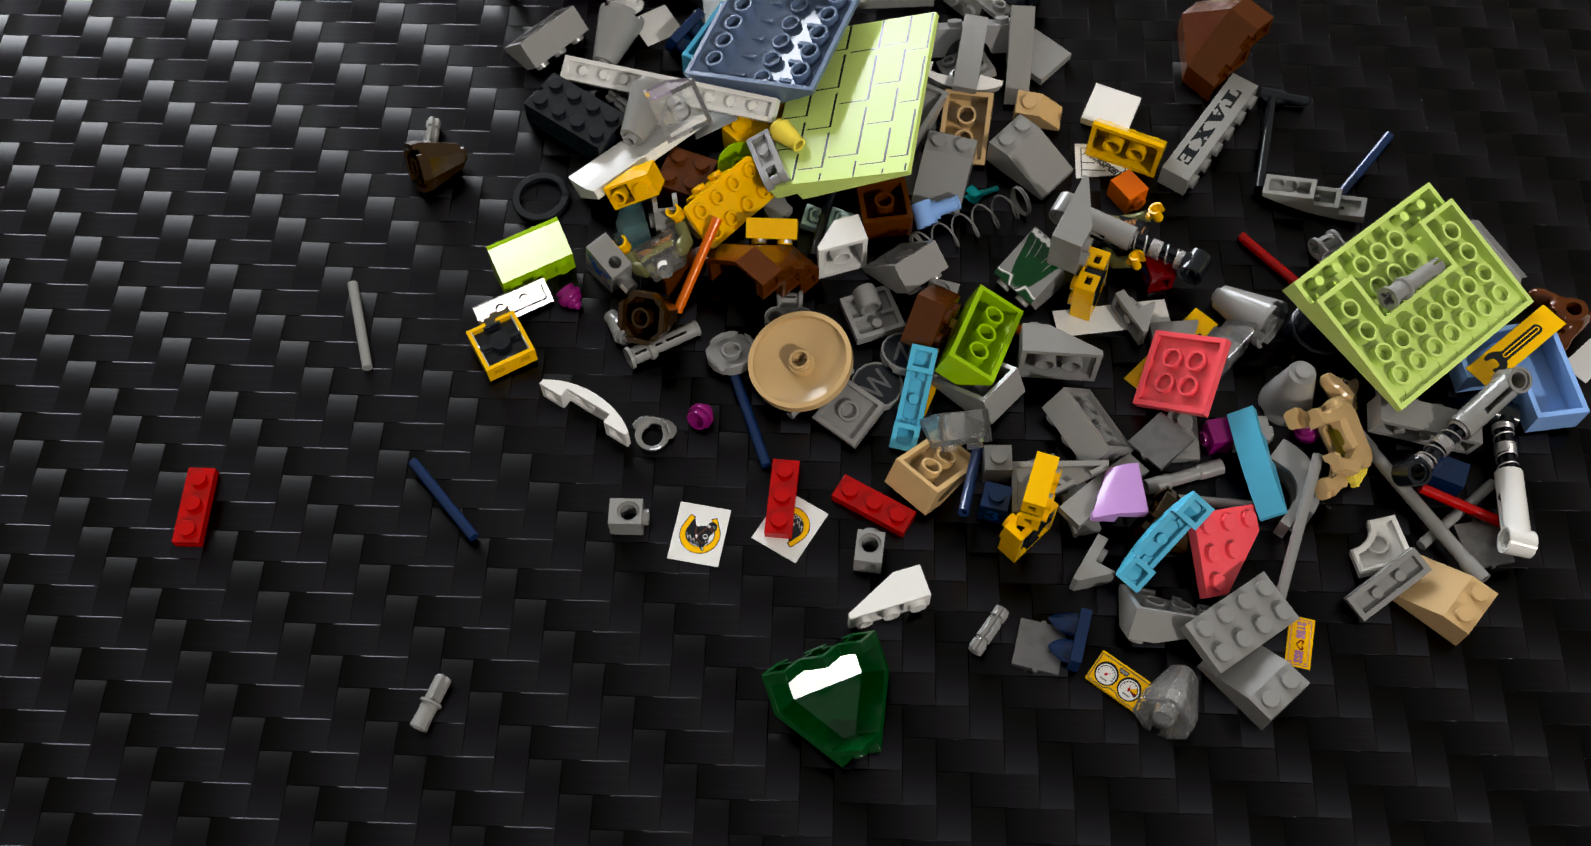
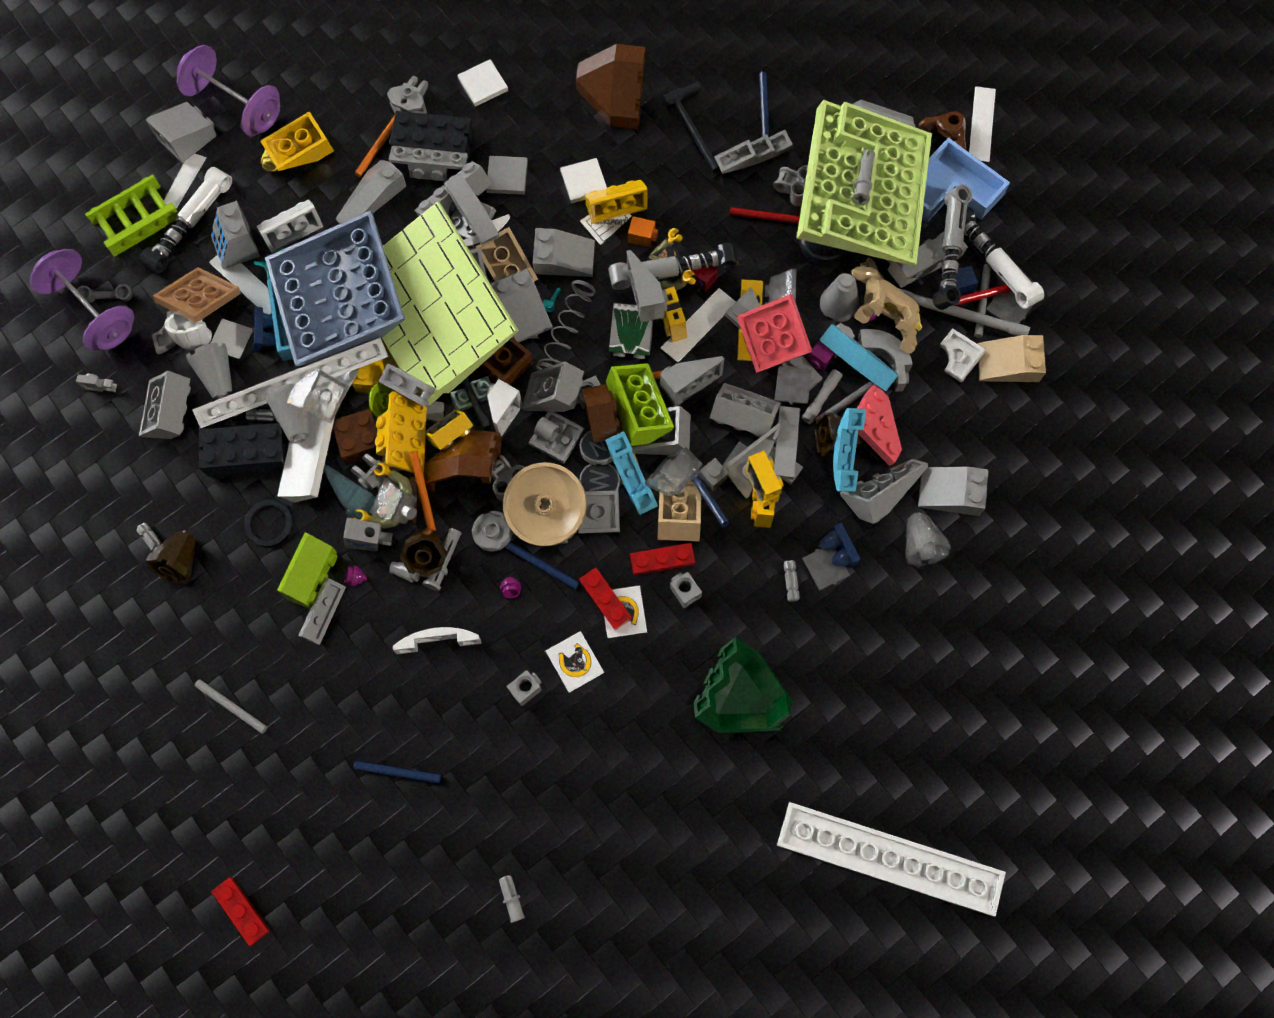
camera: 40 degrees left, 10 degrees up
piece [466,310,538,382] -> none
yellow slope [603,159,665,210] -> none
light grey piece [632,416,677,451] -> none
light yellow cone [769,118,805,152] -> none
white slope [848,564,931,629] -> none
light blue pin [911,195,962,230] -> none
dark blue brick [977,481,1013,525] -> none
light grey slope [1003,5,1035,105] -> none
tan slope [1012,90,1063,131] -> none
light grey slope [1069,534,1115,591] -> none
slope [1085,651,1152,712] -> none
lavender slope [1090,463,1149,522] -> none
light grey slope [1111,289,1155,346] -> none
light grey brick [1157,73,1258,195] -> none
light grey plate [1180,571,1299,677] -> none
light grey cone [1211,285,1288,348] -> none
light grey piece [1277,453,1323,599] -> none
yellow sticker [1285,617,1315,670] -> none
light grey plate [1343,547,1432,622] -> none
yellow sticker [1466,305,1566,386] -> none

